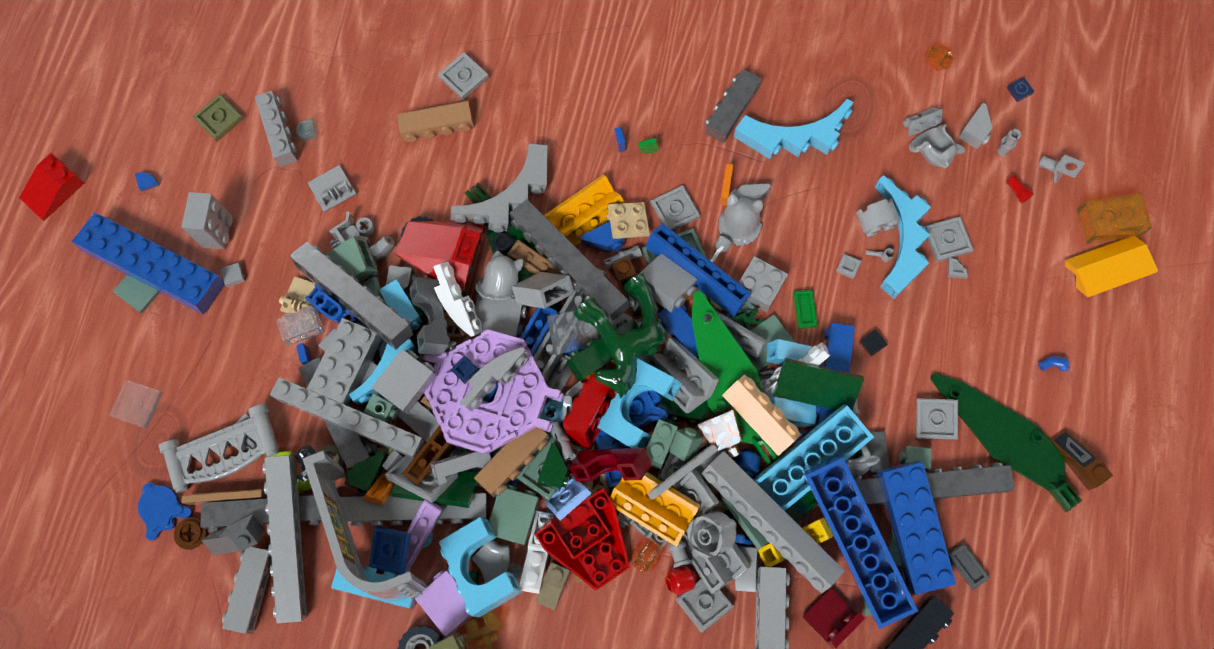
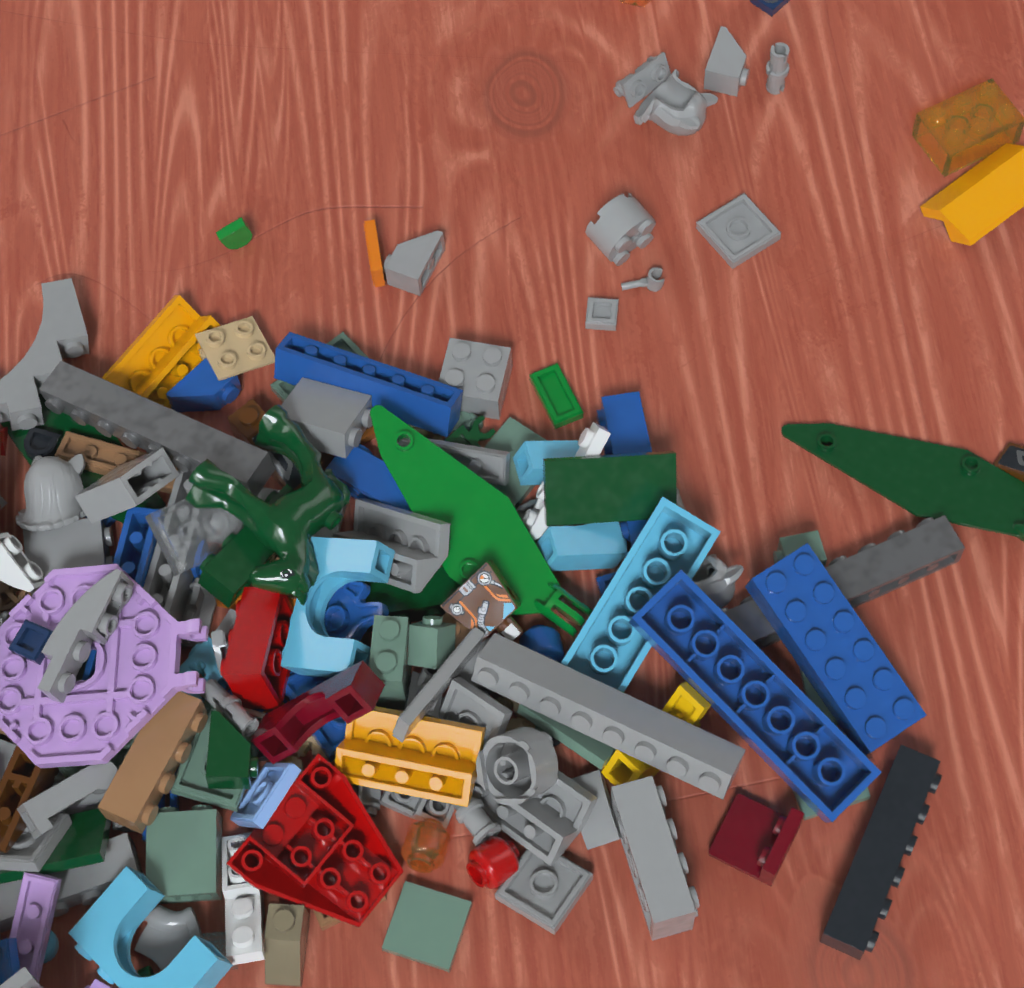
camera: 20 degrees left, 10 degrees down
light grey pin [603,245,642,271] -> none
blue tile [614,127,626,152] -> none
light grey tile [650,185,700,231] -> none
flat silver brick [705,69,762,143] -> none
light grey hinge [710,236,732,263] -> none
light grey hair [718,193,763,246] -> none
light nougat brick [722,375,801,456] -> none
medium azure arch [734,99,854,159] -> none
blue tile [735,534,754,546] -> none
dark green tile [785,490,817,524] -> none
black tile [859,330,888,357] -> none
dark grey tile [866,431,890,474] -> none
medium azure arch [875,175,931,299] -> none
light grey tile [916,398,958,440] -> none
light grey tile [947,257,968,279] -> none
dark grey tile [948,543,990,590] -> none
red pin [1006,175,1034,203] -> none
blue arm [1038,355,1070,372] -> none
light grey bracket [1039,155,1085,183] -> none
none -> sand green tile [382,881,473,972]

